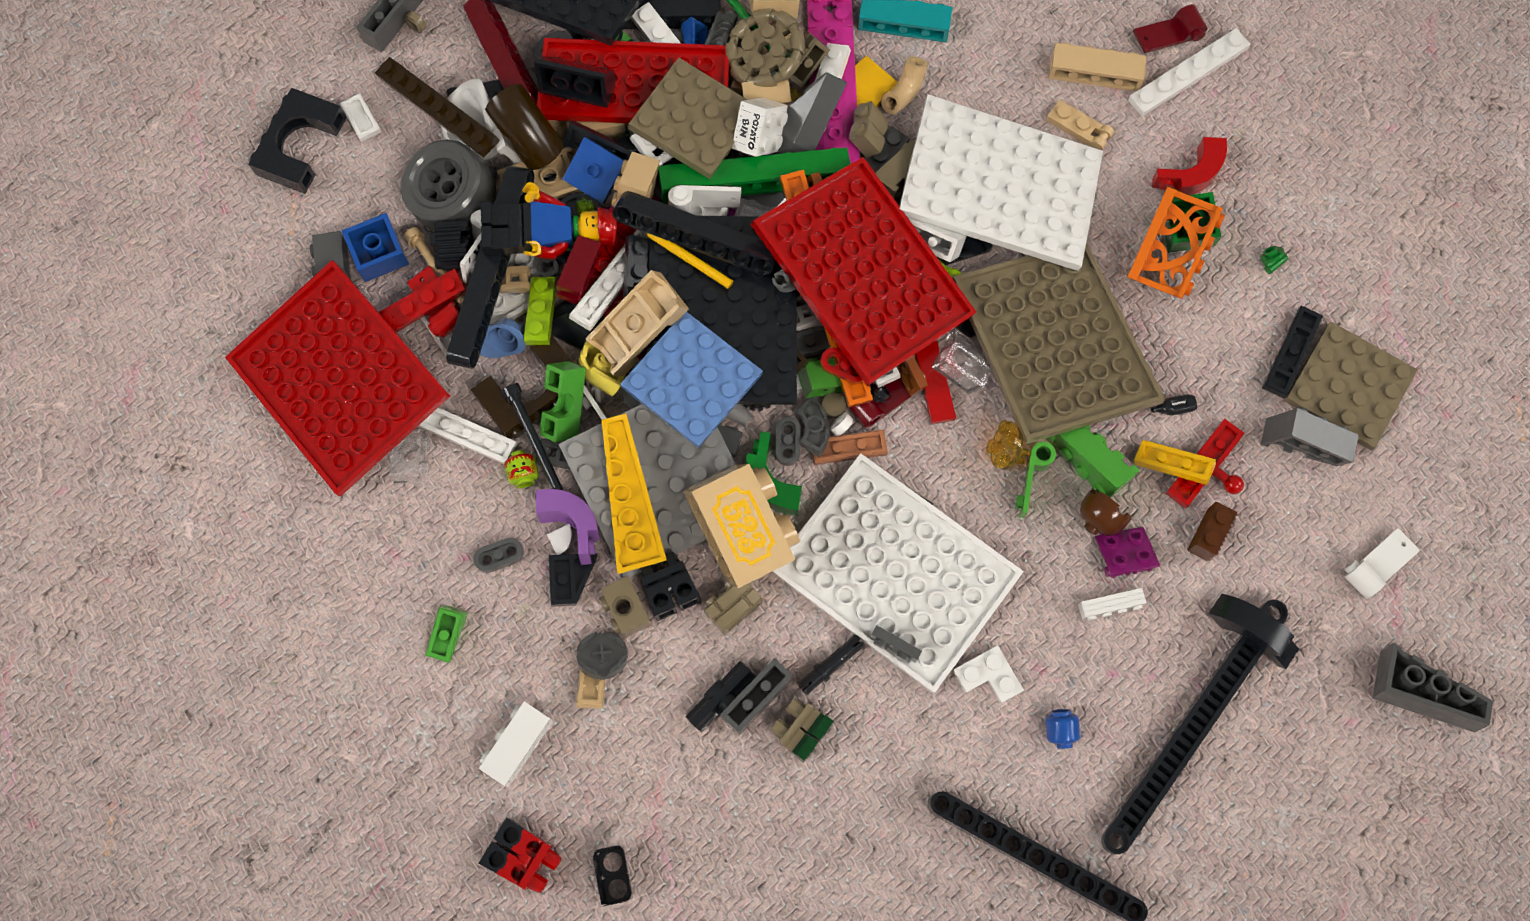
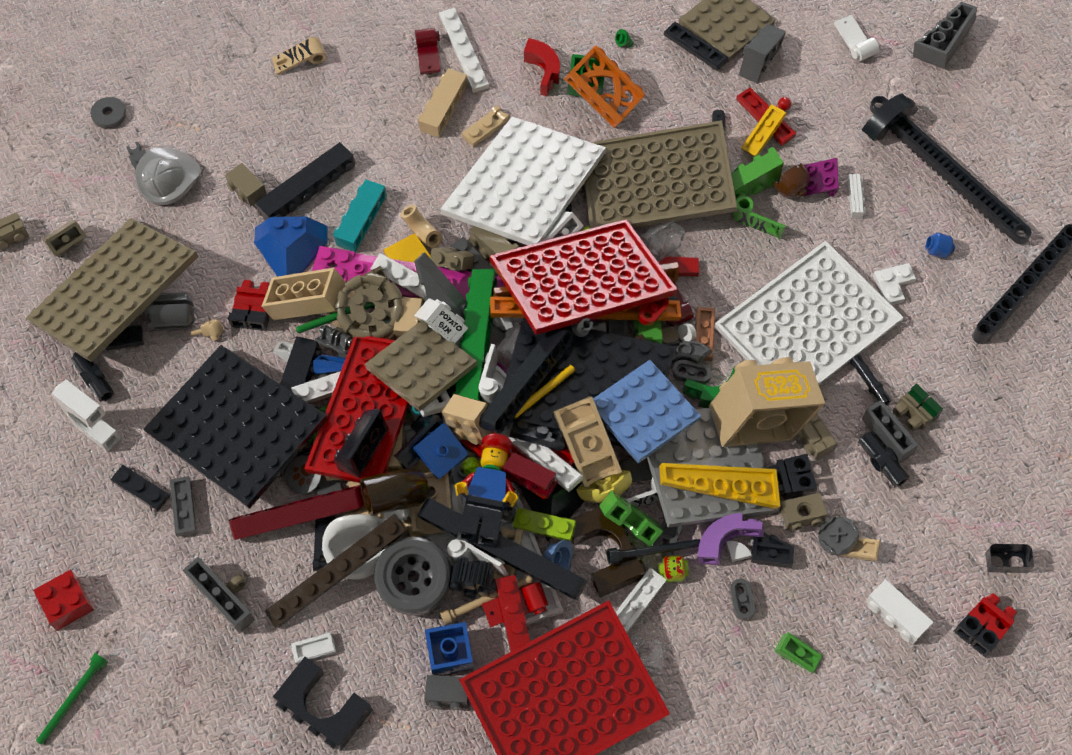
camera: 75 degrees left, 10 degrees down
dark grey plate [870,625,922,664] -> none
clear yellow plate [986,420,1030,470] -> none
reddish brown brick [1187,502,1238,561] -> none

